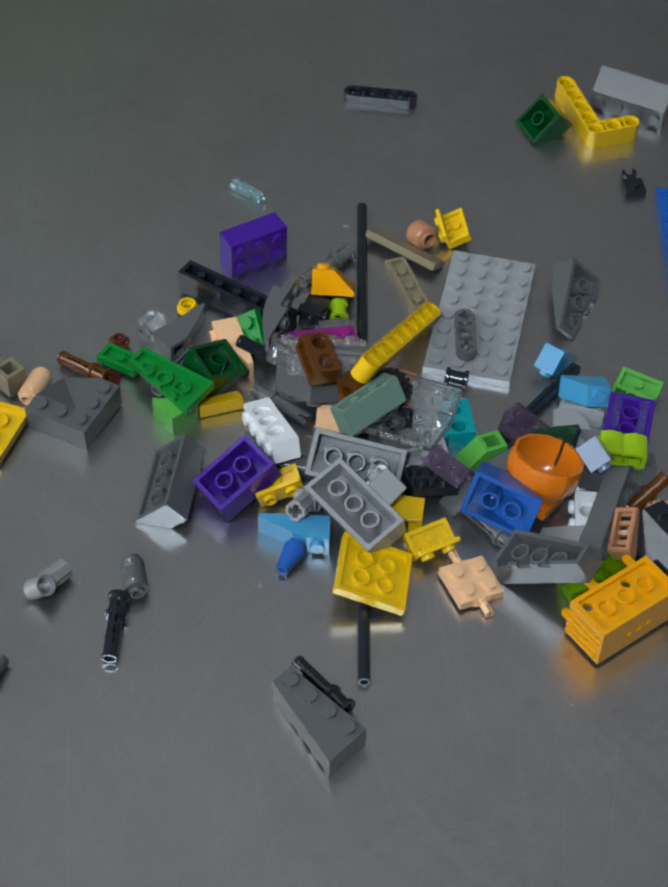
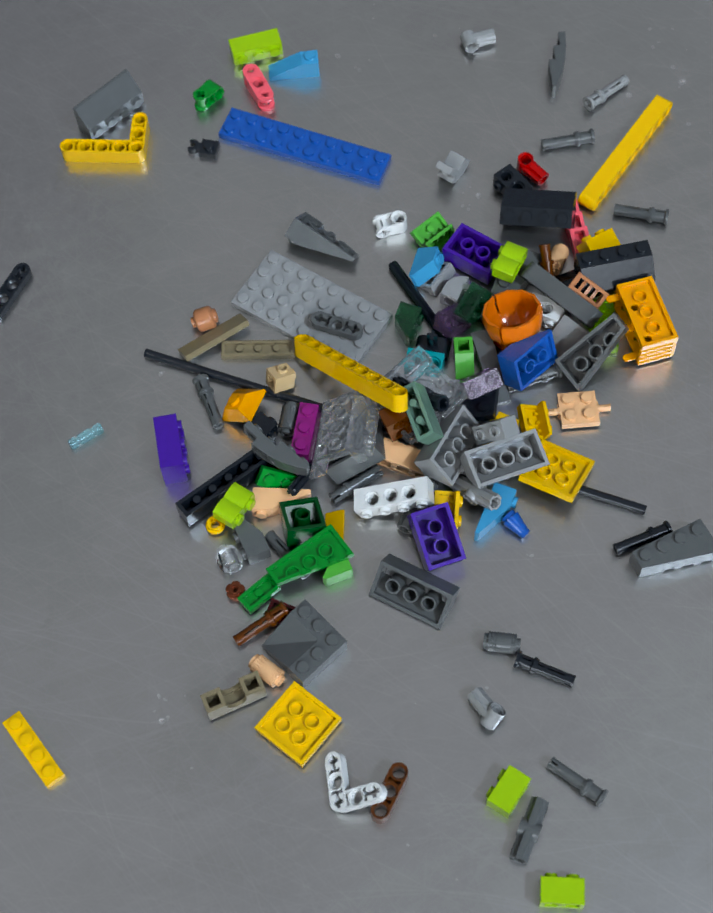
camera: 65 degrees left, 15 degrees up
reddish brown brick [295,331,342,386] -> none
lime bush [329,298,349,319] -> none
yellow bracket [434,207,472,249] -> none
black bush [444,367,469,390] -> none
dark green slope [516,93,573,145] -> none
dark azure slope [534,342,577,379] -> none
brick [575,435,614,474] -> none
none -> lime brick [212,482,256,529]
none -> tan brick [266,363,296,394]
none -> white piece [372,210,407,238]
none -> clear green slope [395,301,424,347]
none -> black beam [415,330,452,362]

